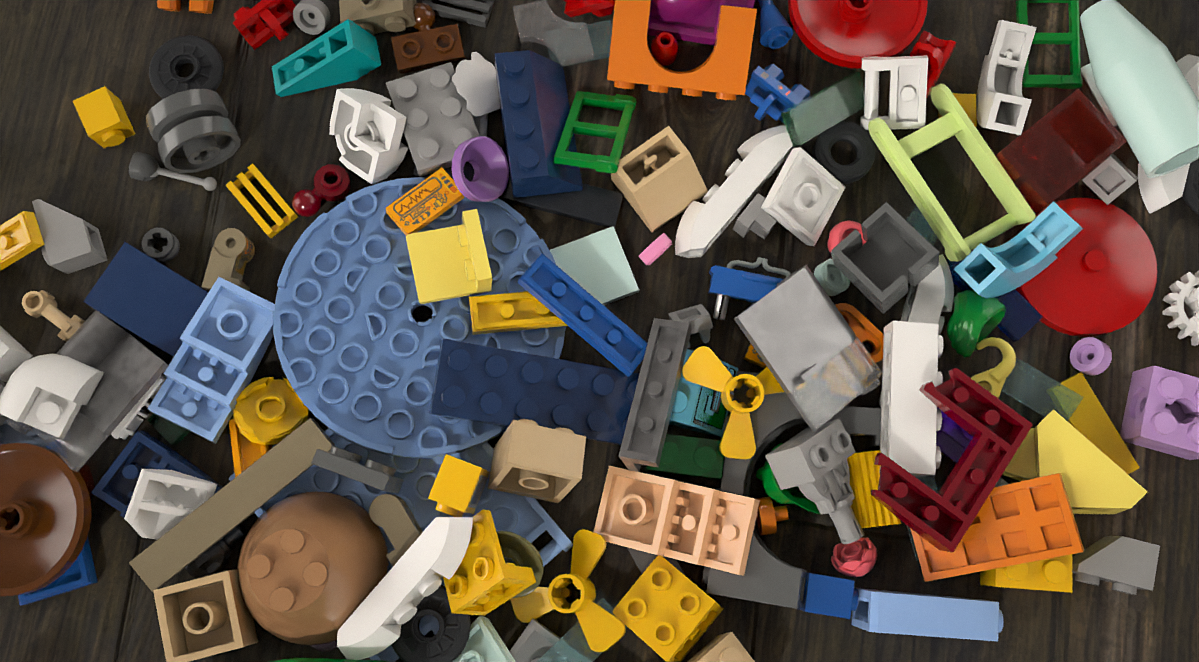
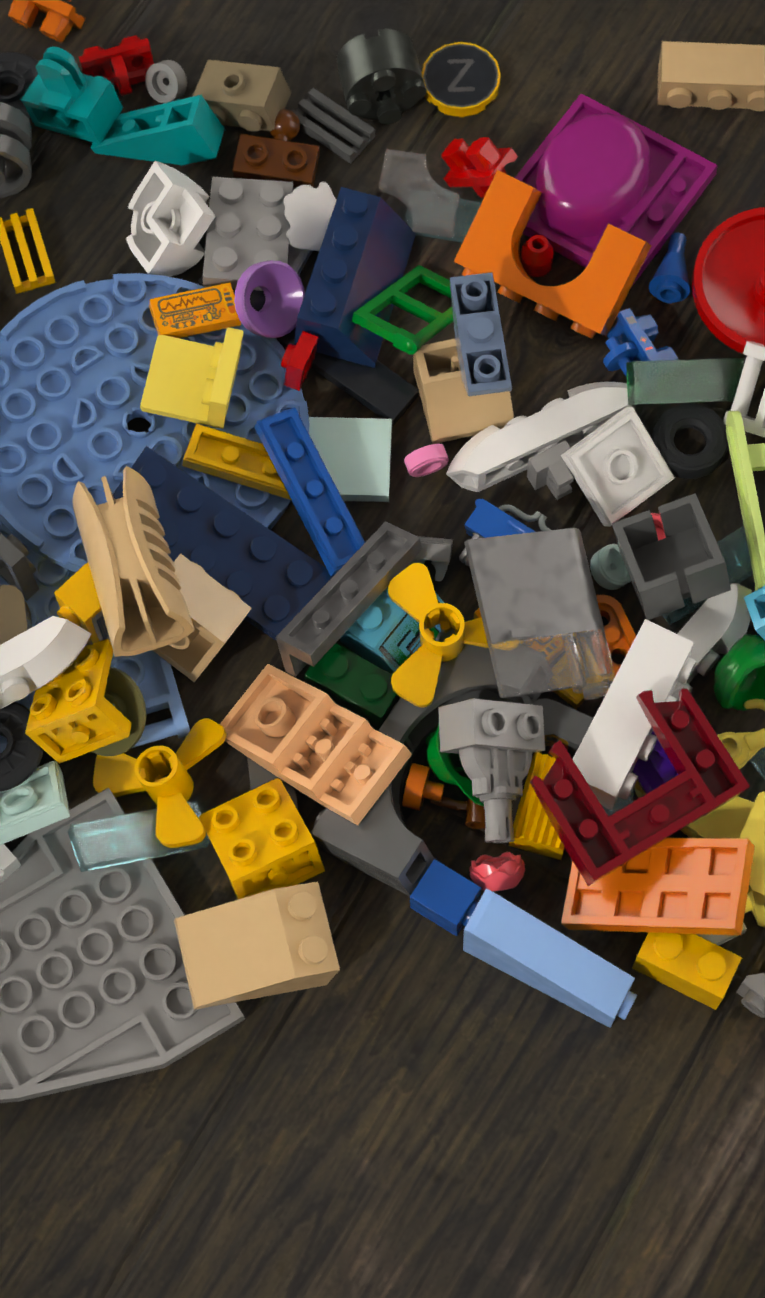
camera: 25 degrees right, 10 degrees down
dark red plate [292,164,351,217] -> none
none -> teal brick [21,47,123,144]
none -> tan piece [73,466,195,657]
none -> red plate [281,331,318,391]
none -> reddish brown hand [430,796,485,829]
none -> sand blue slope [450,272,512,396]

